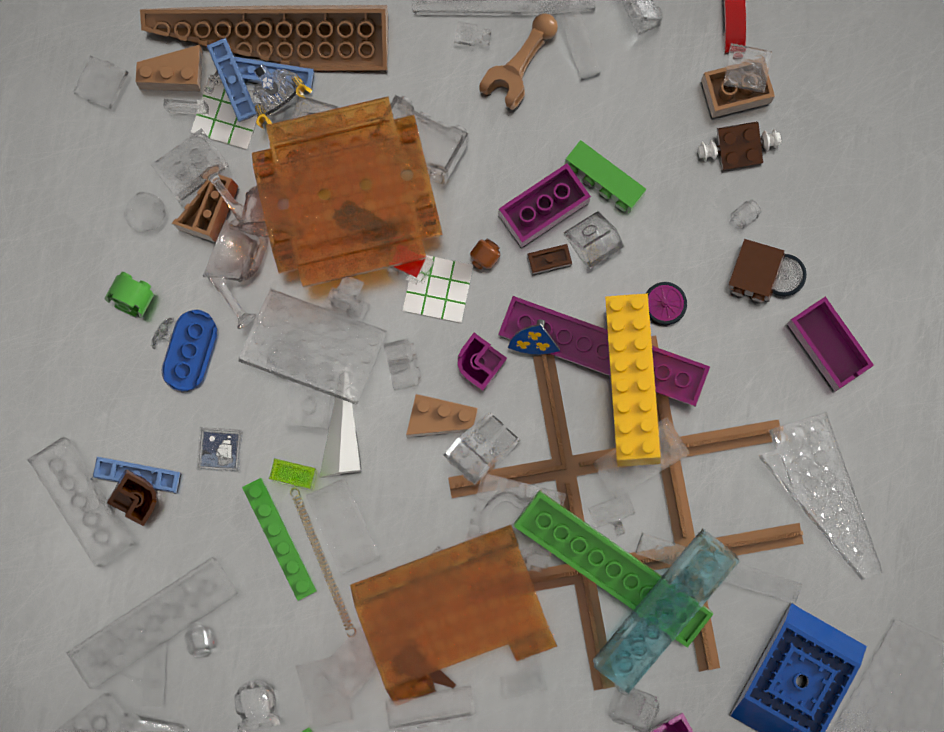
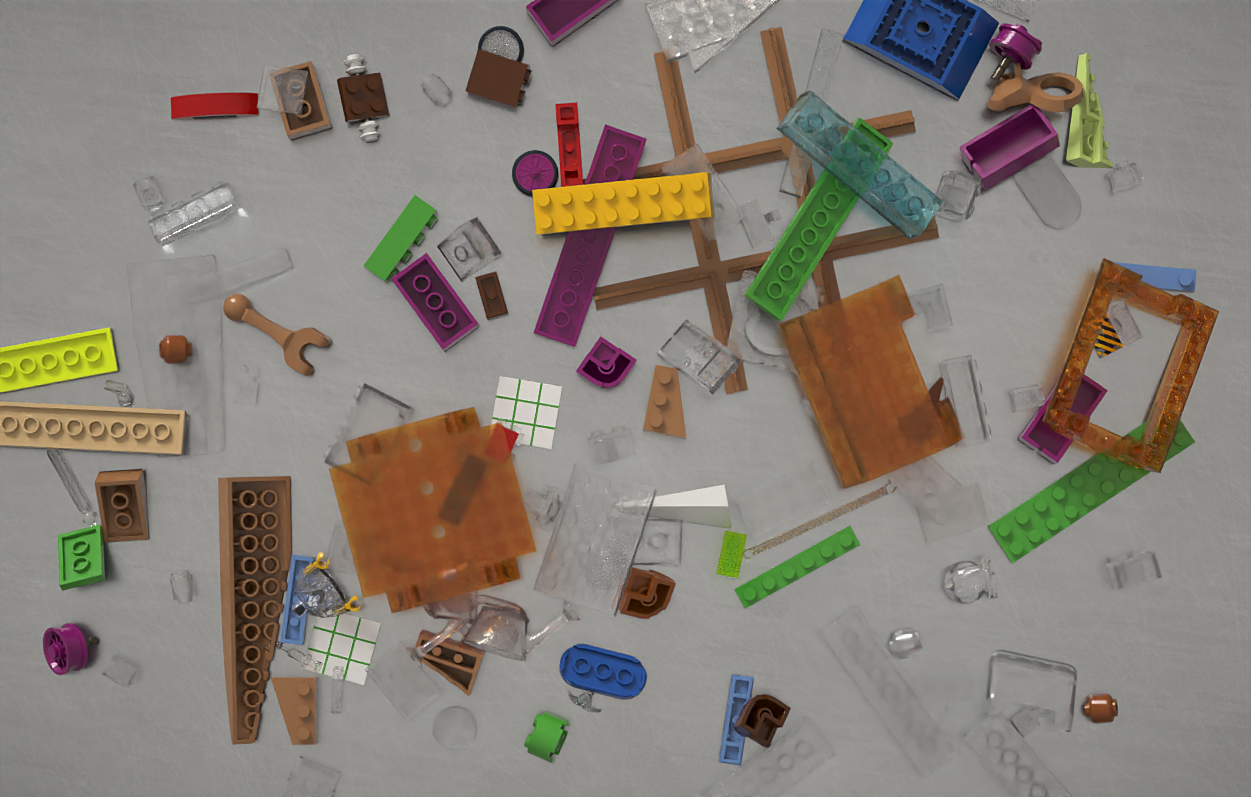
camera: 90 degrees left, 5 degrees up
clear tile [196,427,243,472] -> none
medium blue plate [207,38,258,122] -> none
dark orange head [470,238,501,270] -> none
blue shield [508,319,560,354] -> none
none -> red slope [555,102,583,187]
none -> dark orange brick [619,567,676,619]

